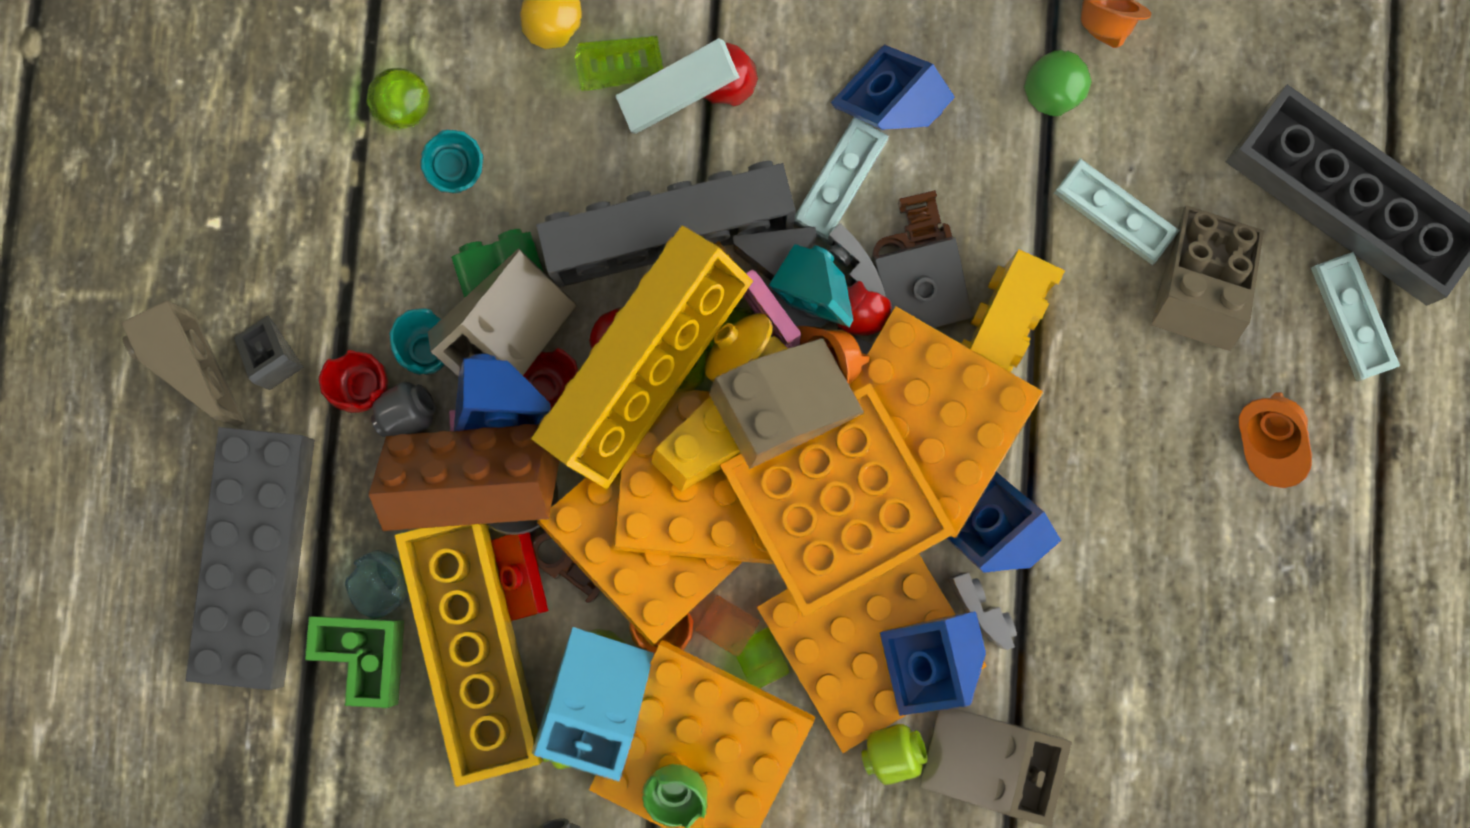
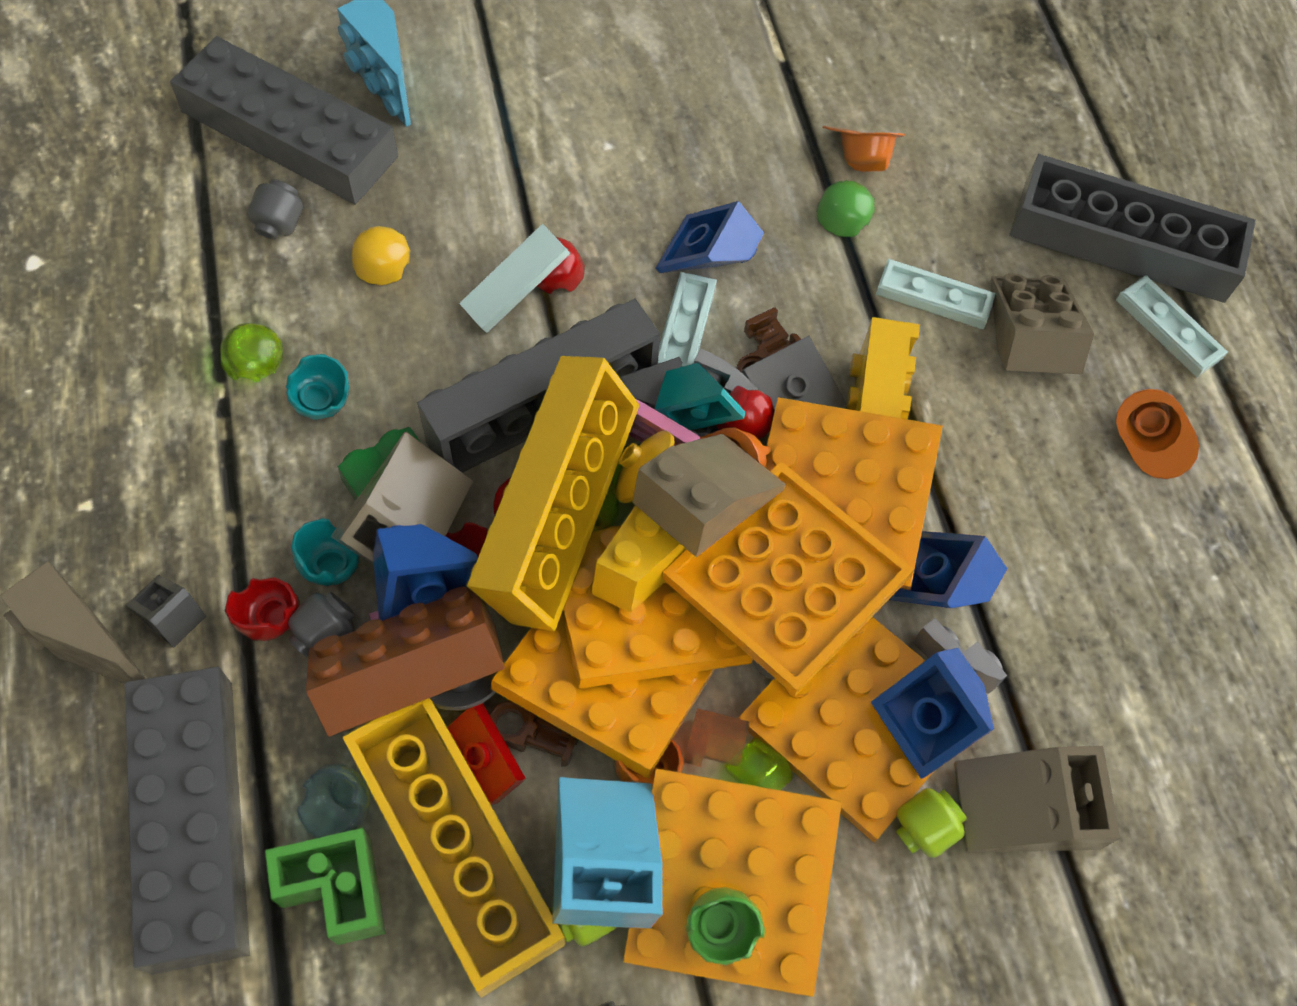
camera: 25 degrees left, 20 degrees down
clear neon green slope [575,36,664,91] -> none

